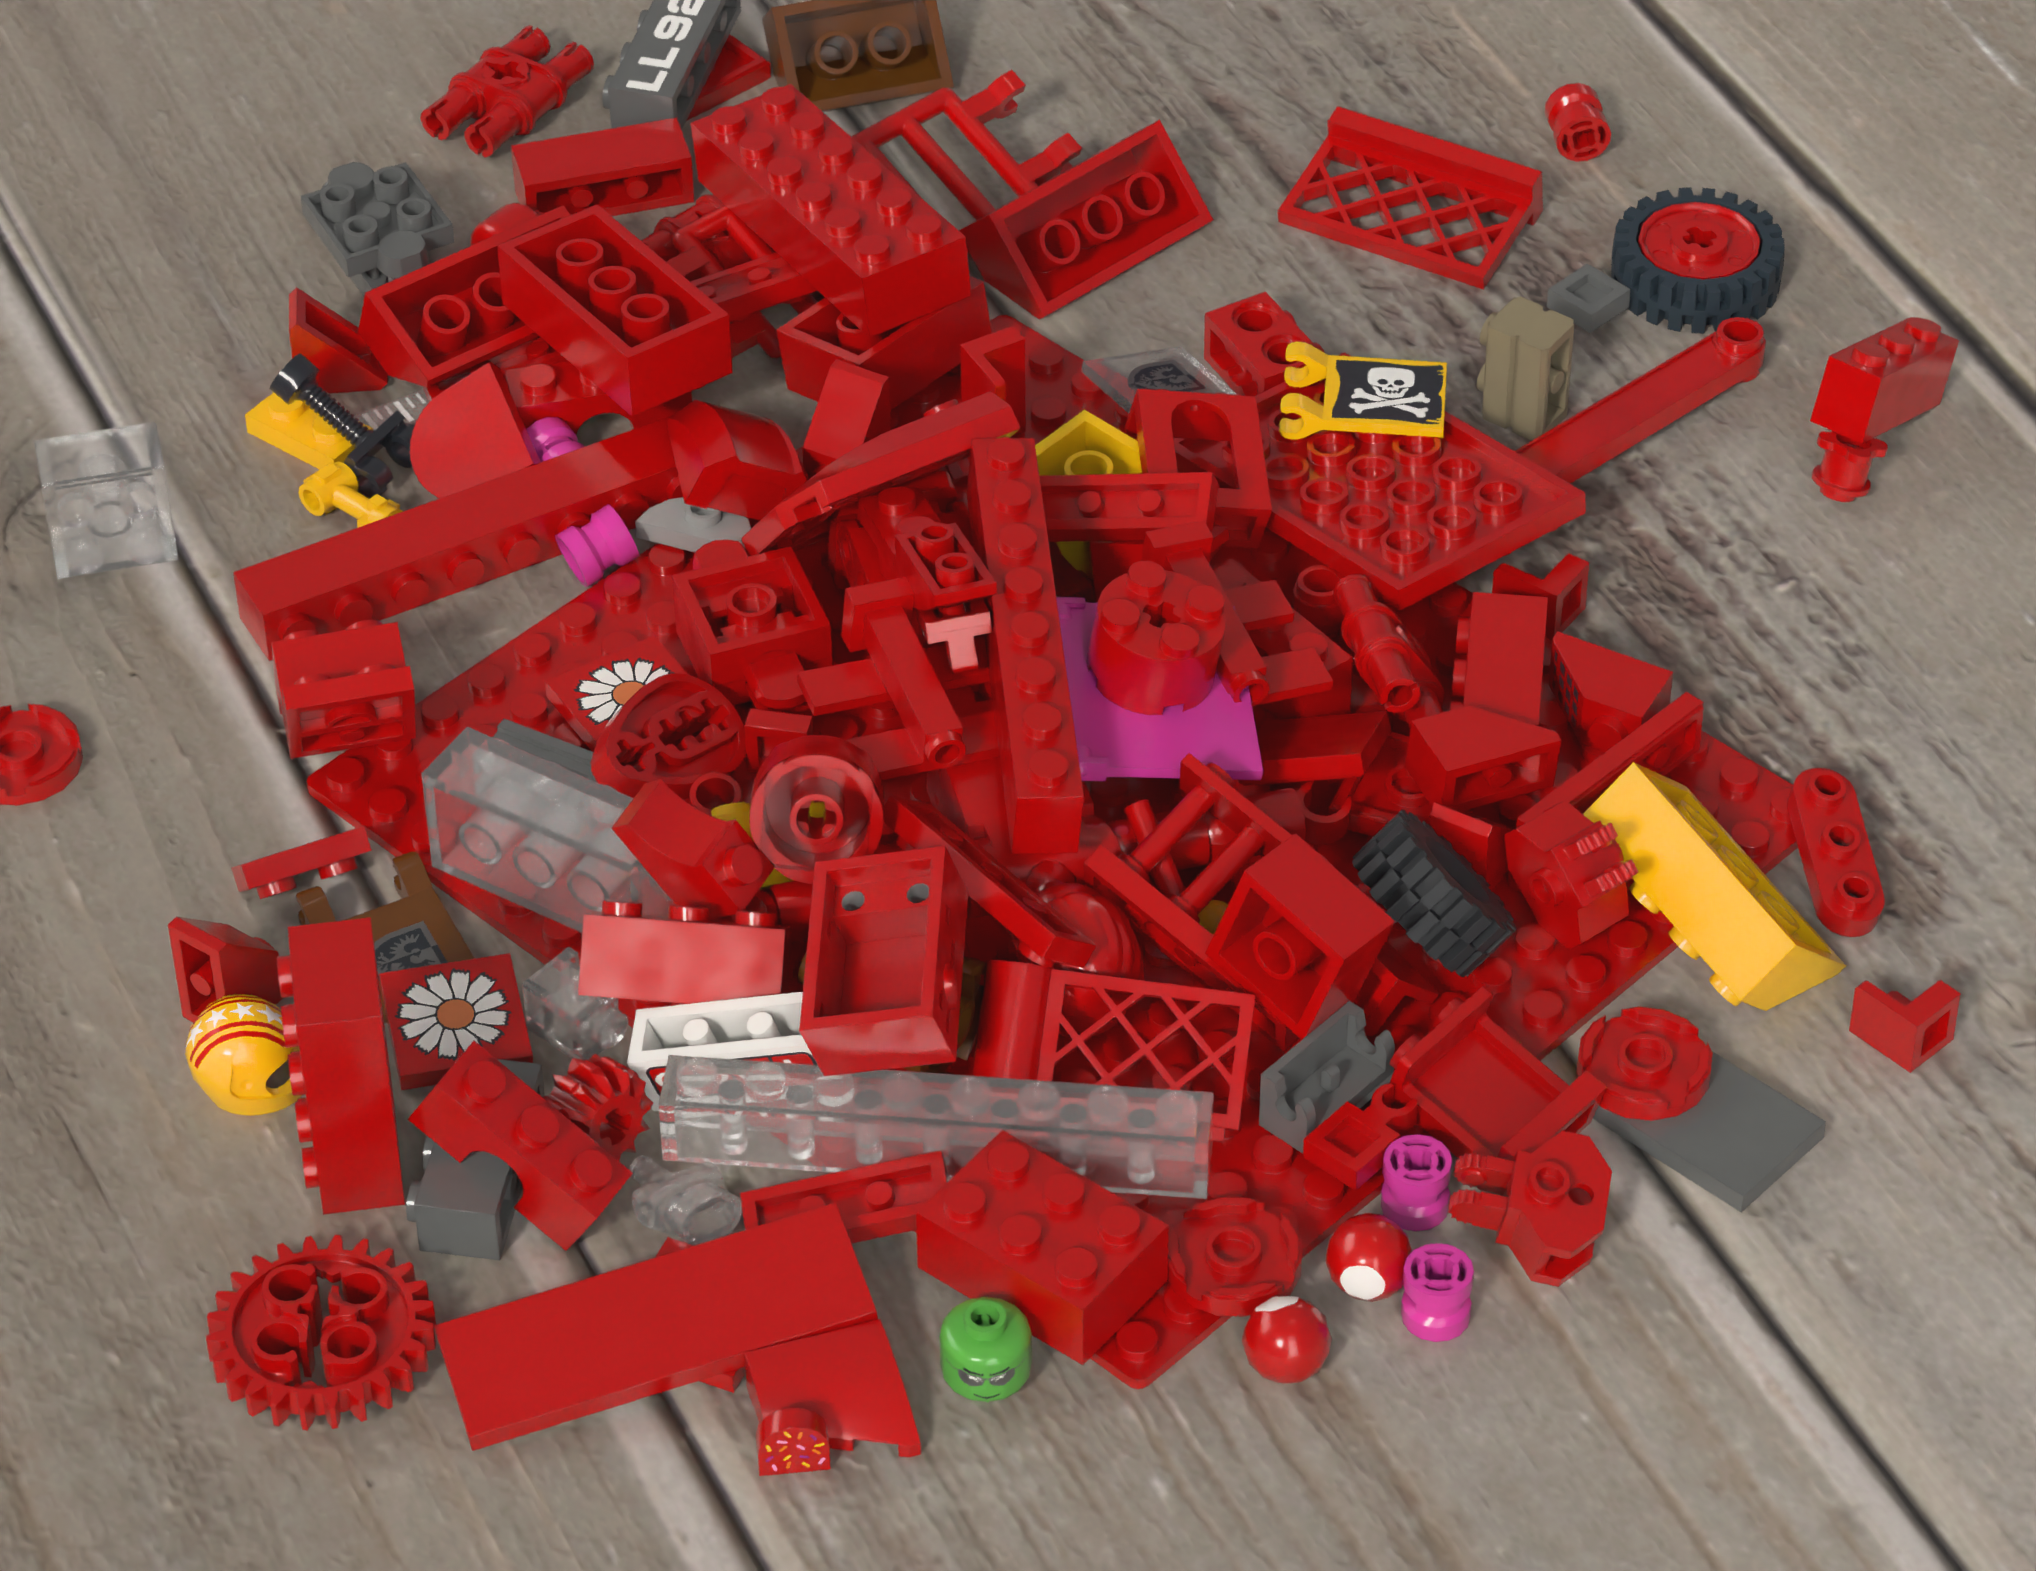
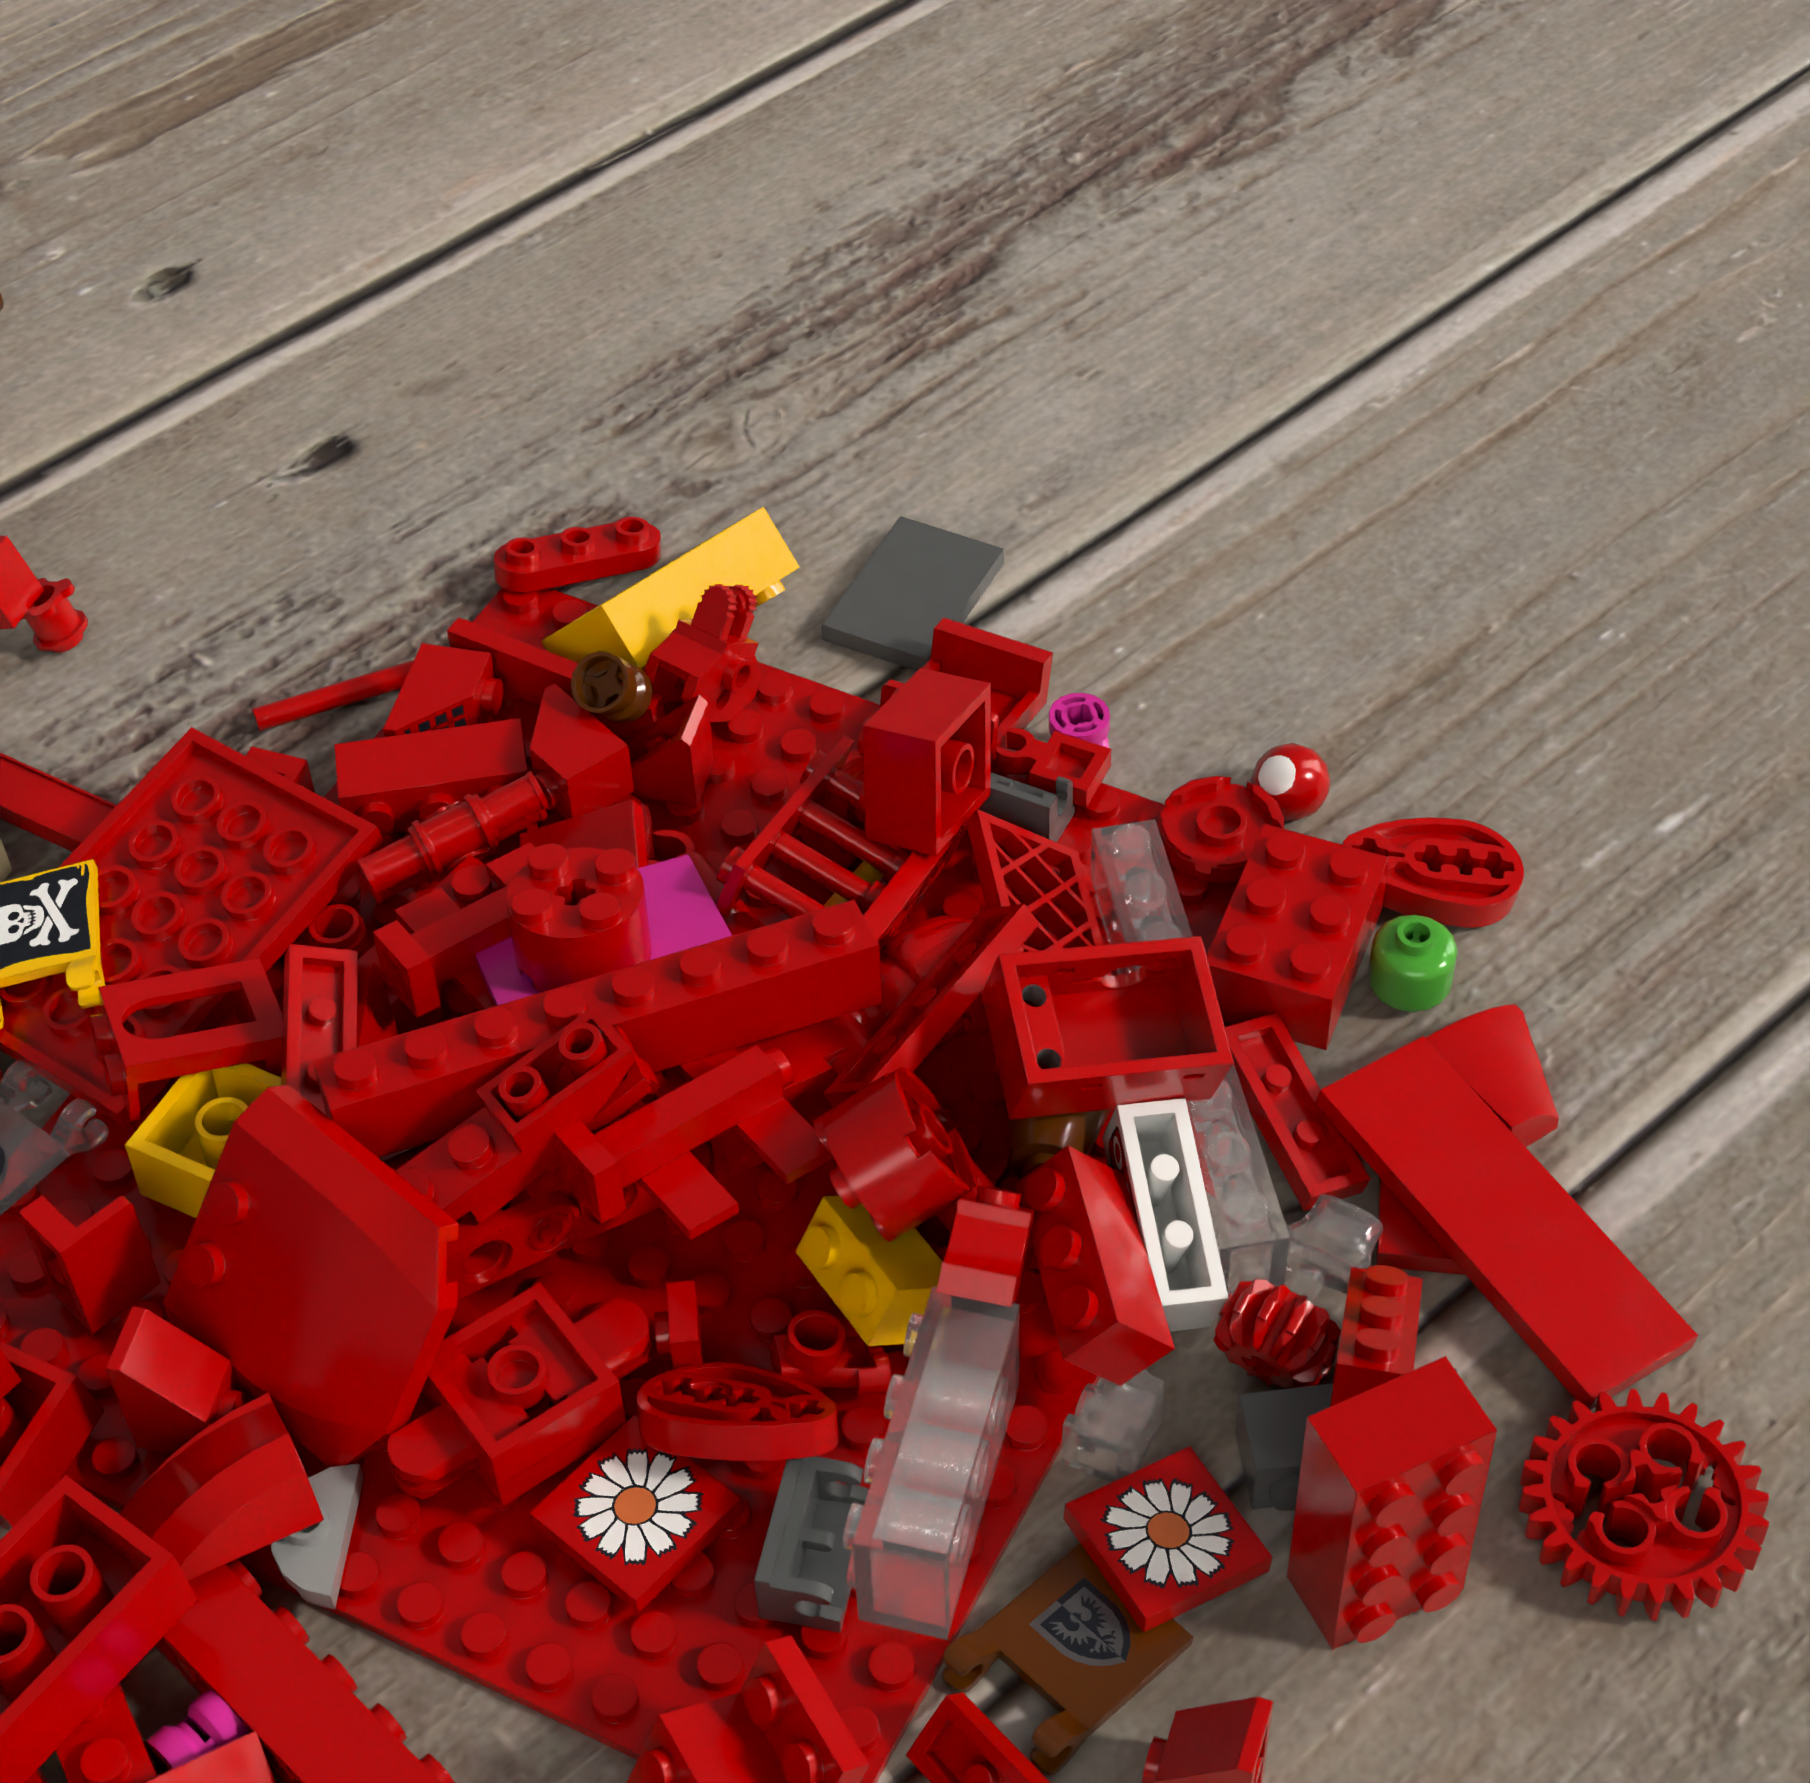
camera: 105 degrees left, 5 degrees up
yellow helmet [185,994,302,1116] -> none
dark pink wheel [555,505,639,587] -> none
red tile [756,1407,831,1476] -> none
red piece [1325,1213,1413,1302] -> none
black tyre [1352,810,1516,977] -> none
dark pink wheel [1401,1243,1474,1342] -> none
red hinge [1448,1130,1612,1287] -> none
red tile [1577,1007,1713,1121] -> none
red panel [1849,980,1961,1073] -> none
none -> red bar [252,660,414,732]
none -> reddish brown wheel [571,651,653,724]
none -> red piece [1342,817,1524,928]

